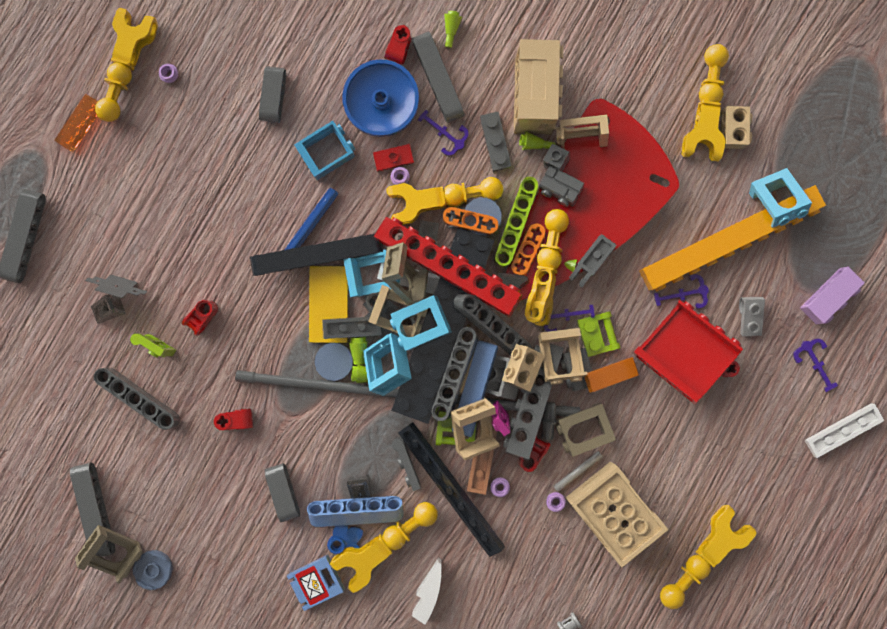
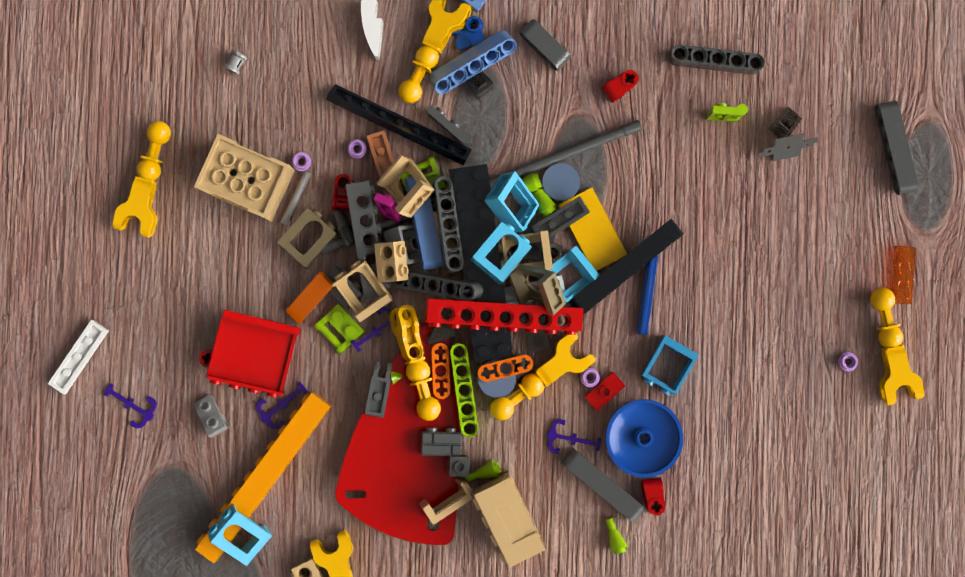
camera: 150 degrees right, 0 degrees up
red piece [181,300,218,336] -> none
dark grey beam [259,66,286,123] -> none
dark grey plate [480,111,511,172] -> none
lavender brick [800,267,864,324] -> none

